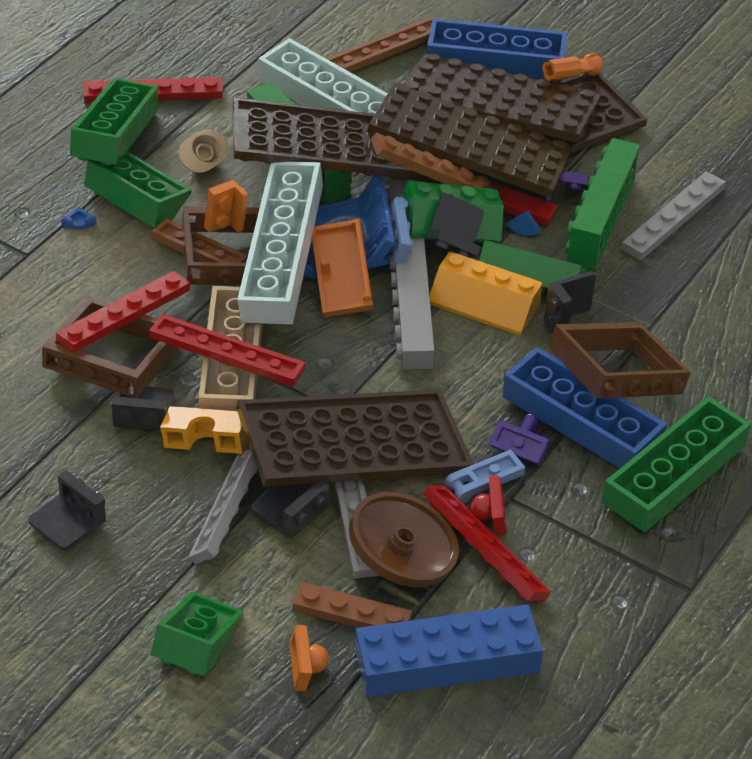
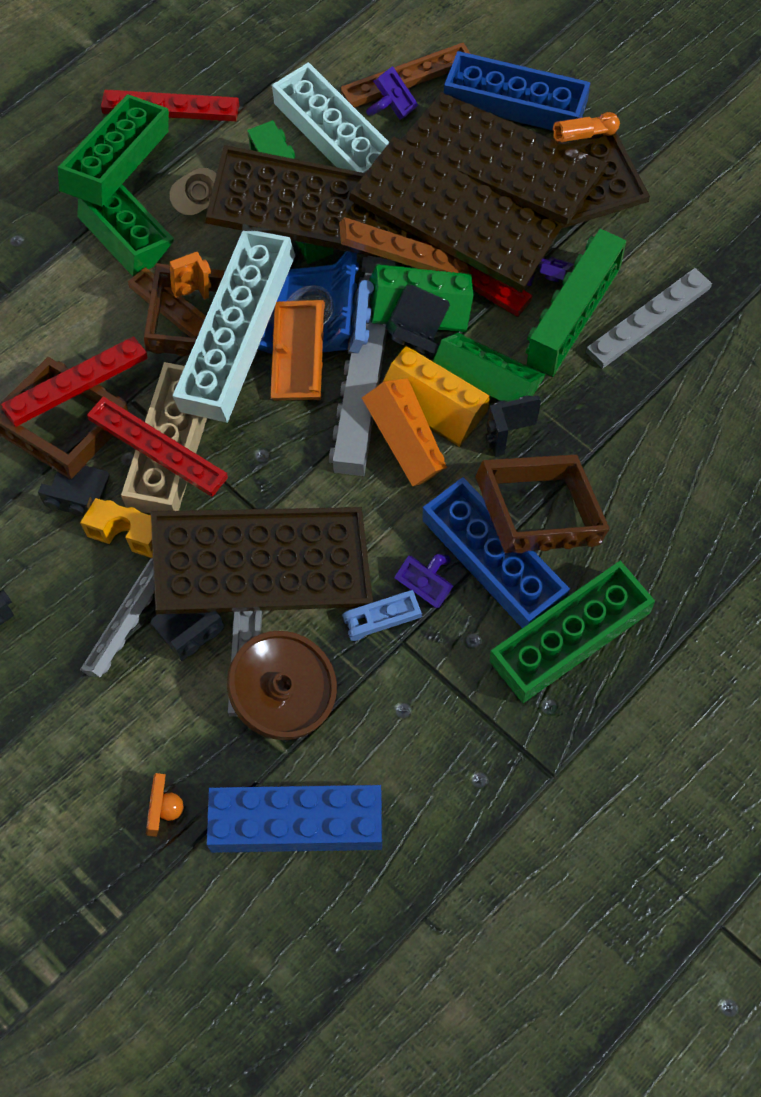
camera: 15 degrees right, 20 degrees up
blue tile [61,207,97,229] -> none
green slope [150,591,244,676] -> none
dark orange plate [293,582,412,628] -> none
red plate [423,486,551,602] -> none
red tile [471,475,507,536] -> none
blue tile [506,210,541,236] -> none
none -> orange wedge [362,378,447,486]
none -> dark purple plate [366,66,418,120]

